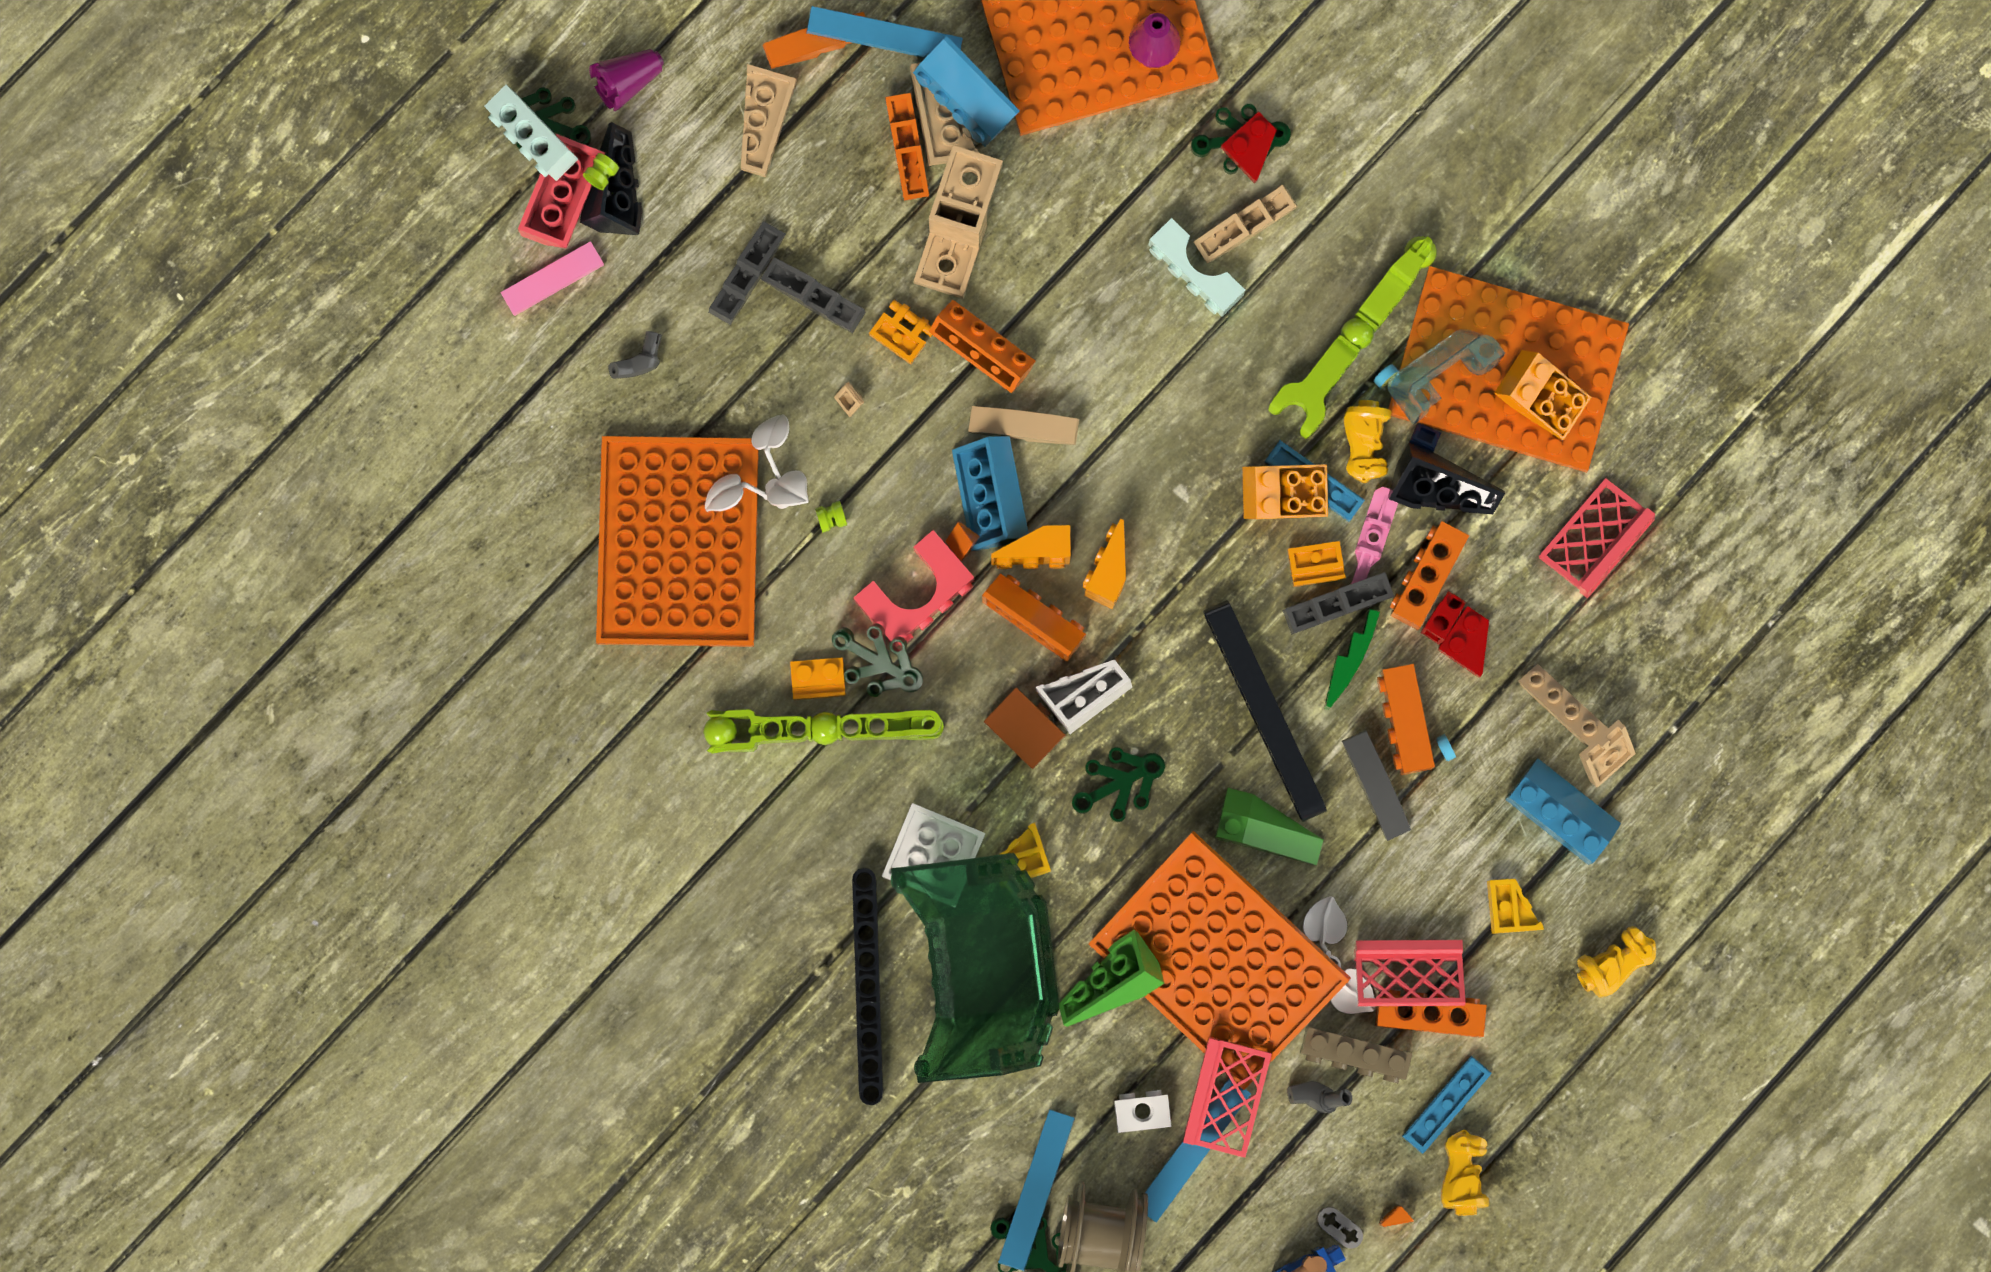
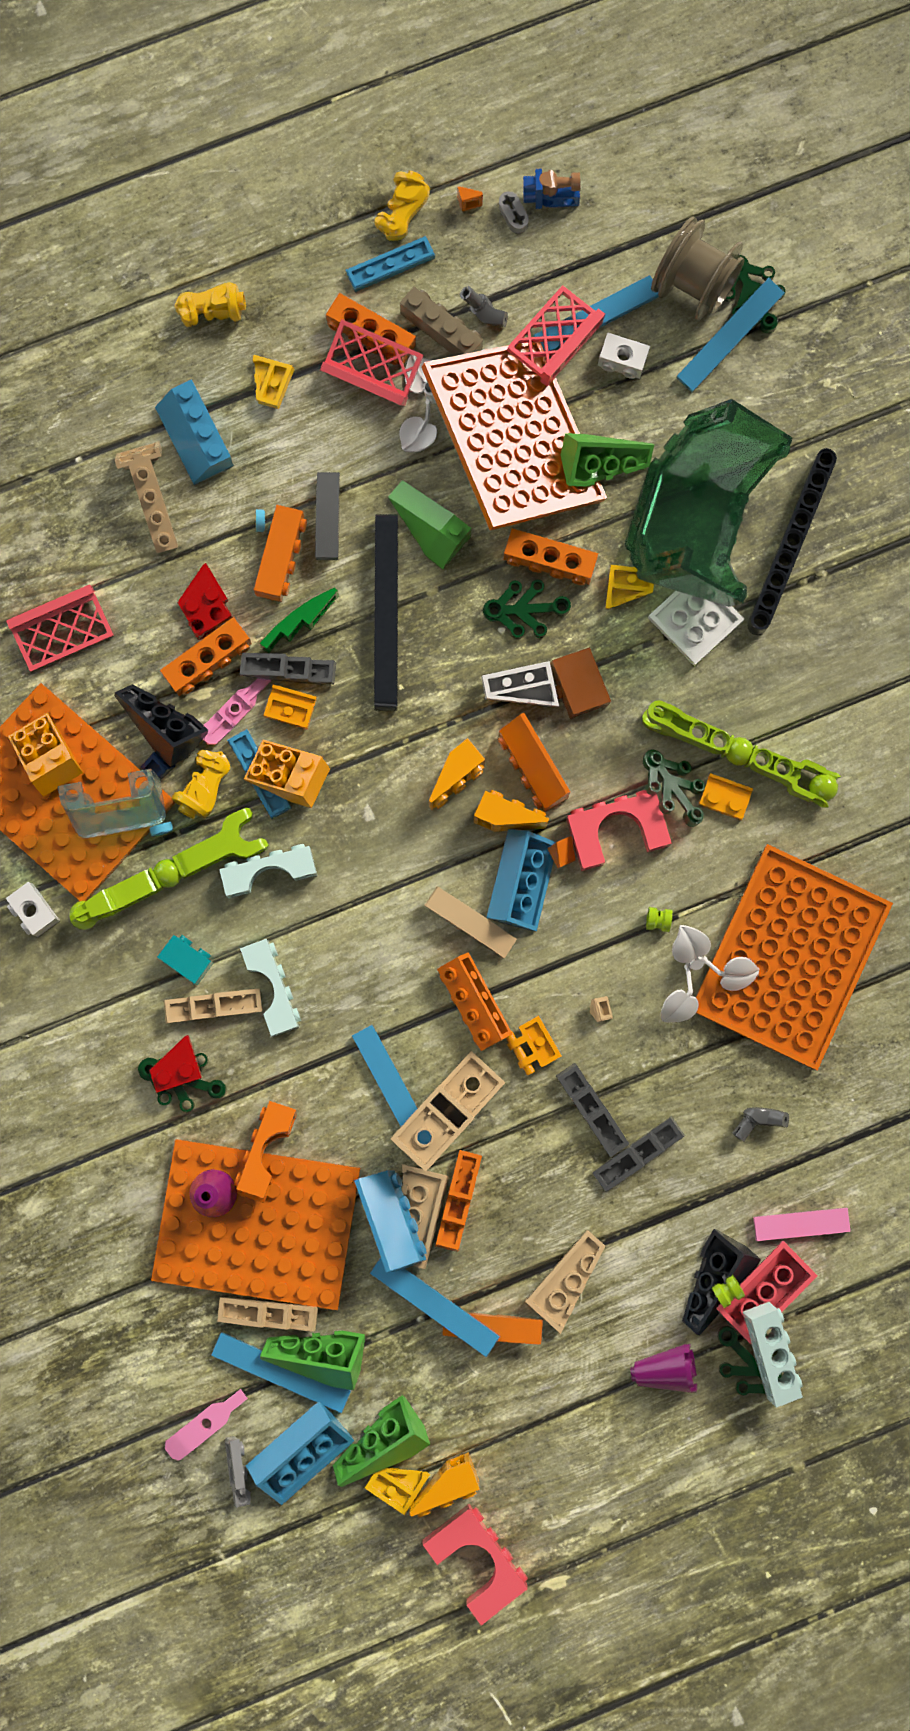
camera: 155 degrees left, 0 degrees up
none -> white brick [6,882,60,937]
none -> teal brick [157,934,214,985]
none -> light aqua arch [219,844,317,898]
none -> orange arch [234,1101,297,1203]
none -> dark azure tile [352,1025,432,1144]
none -> orange brick [503,528,599,585]

